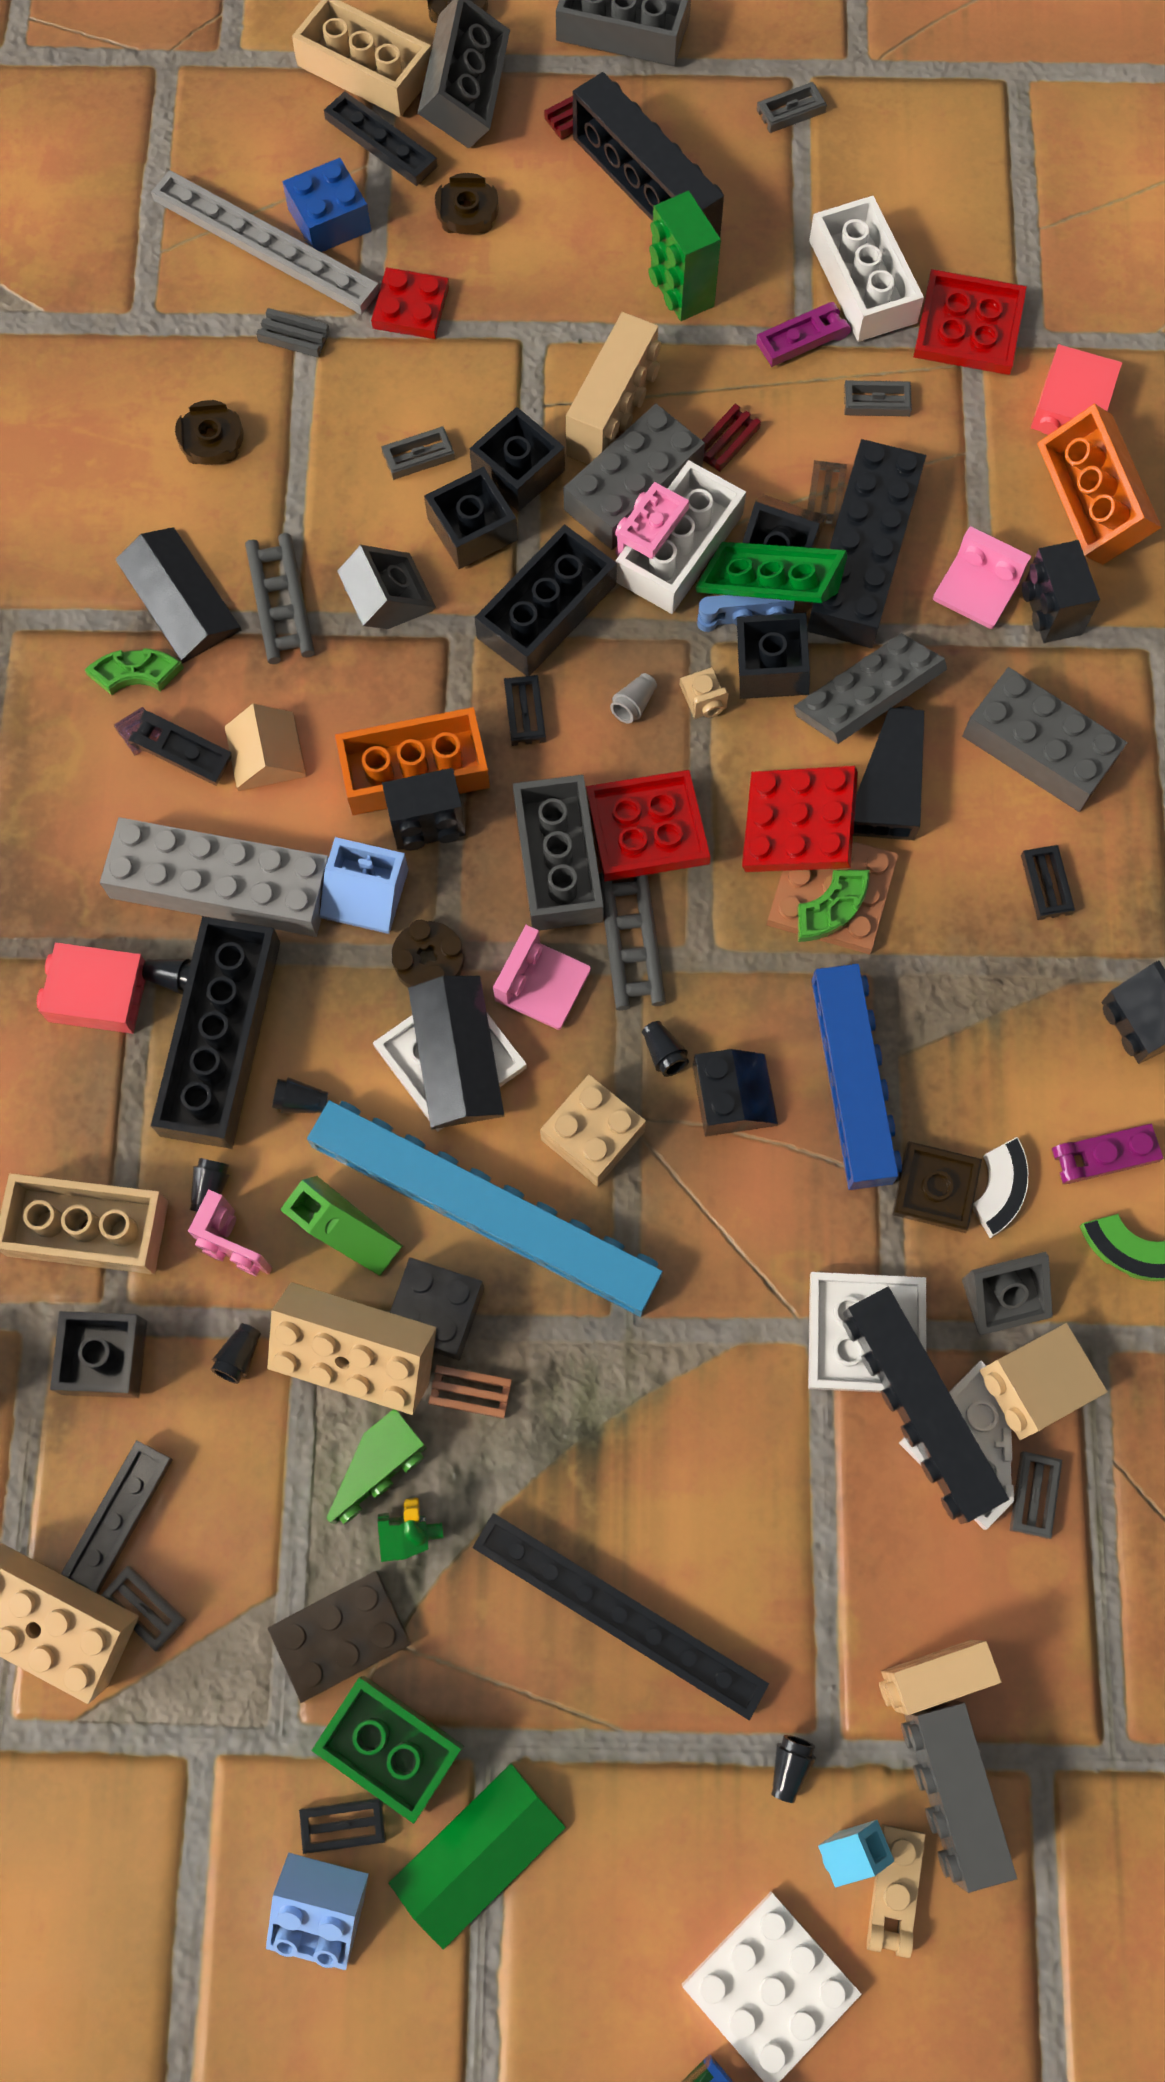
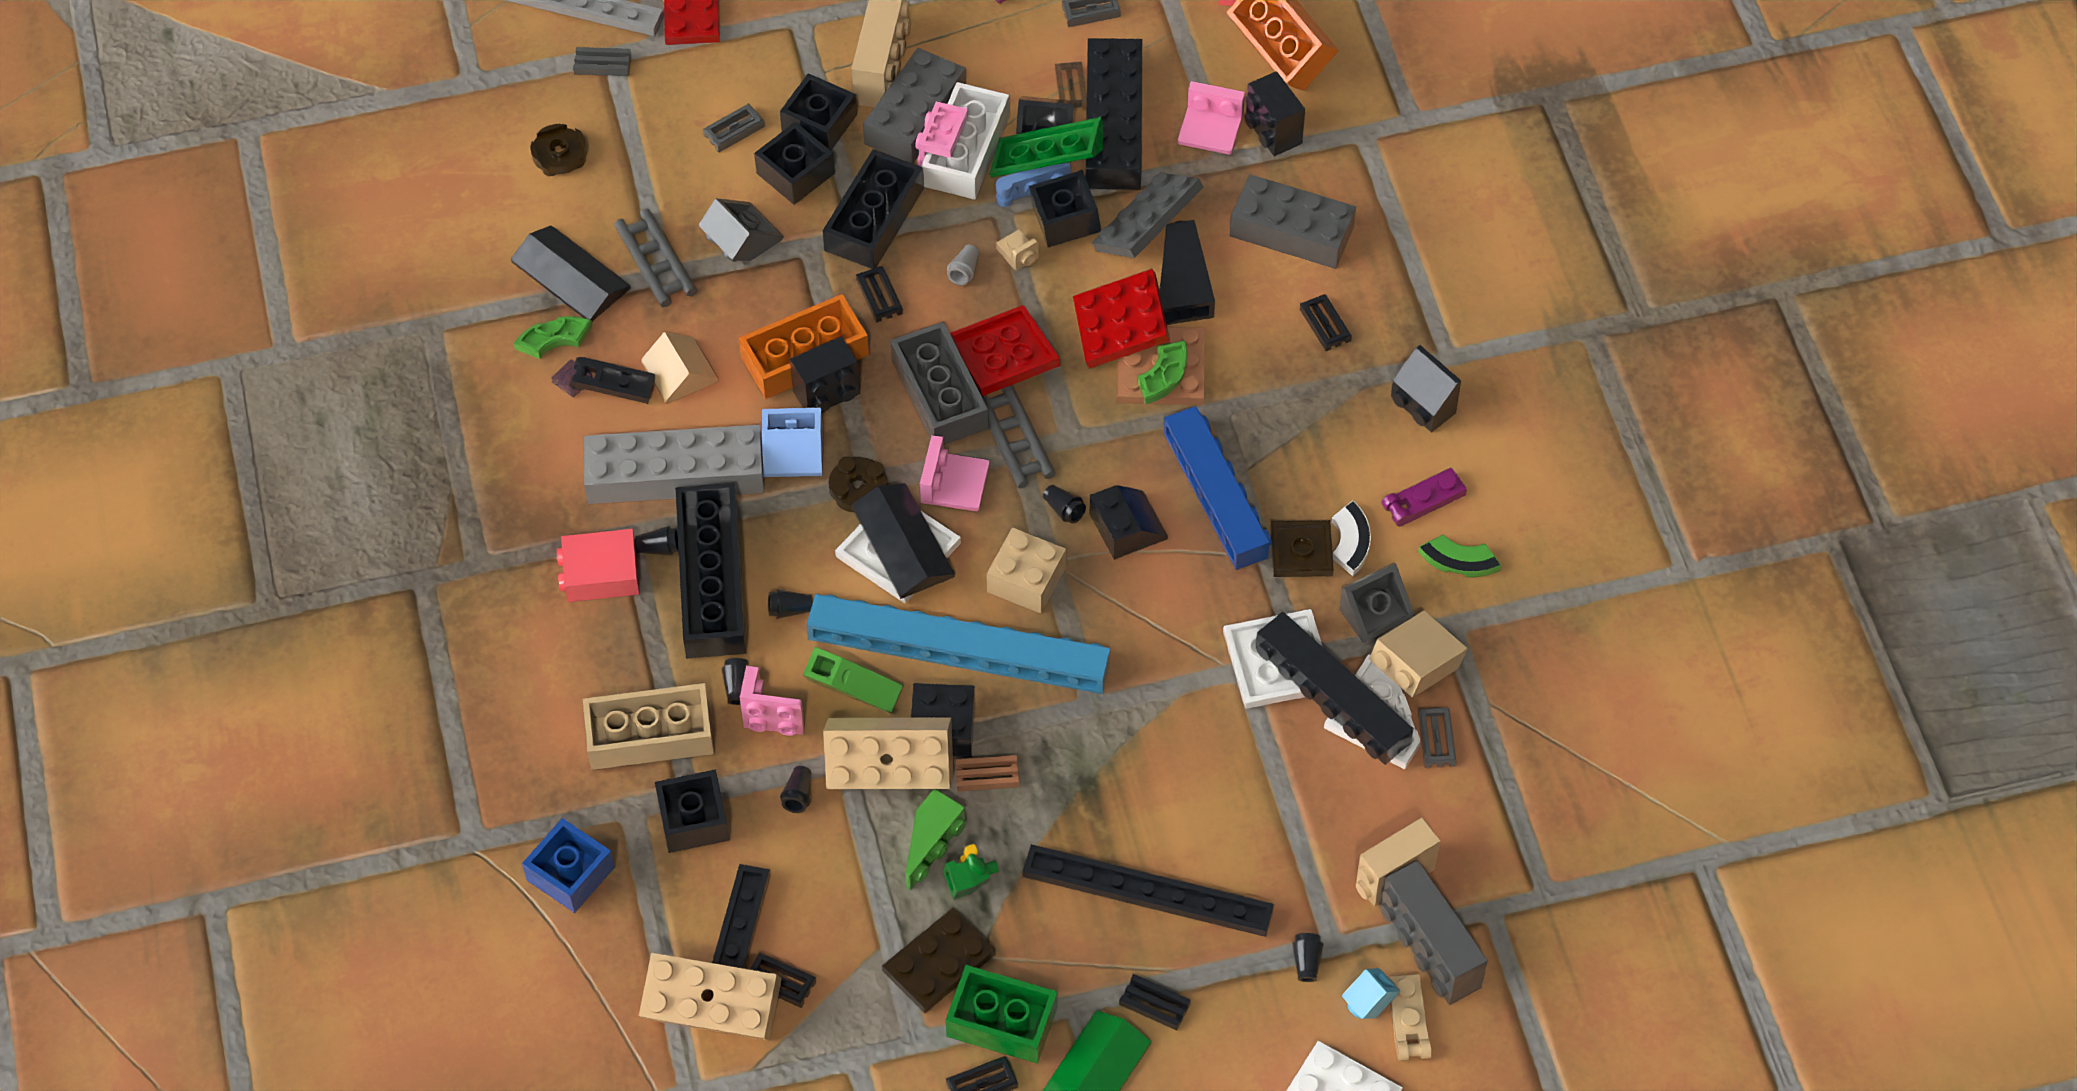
camera: 15 degrees left, 15 degrees down
dark red tile [702,403,761,472] -> none
none -> black tile [1119,974,1191,1031]

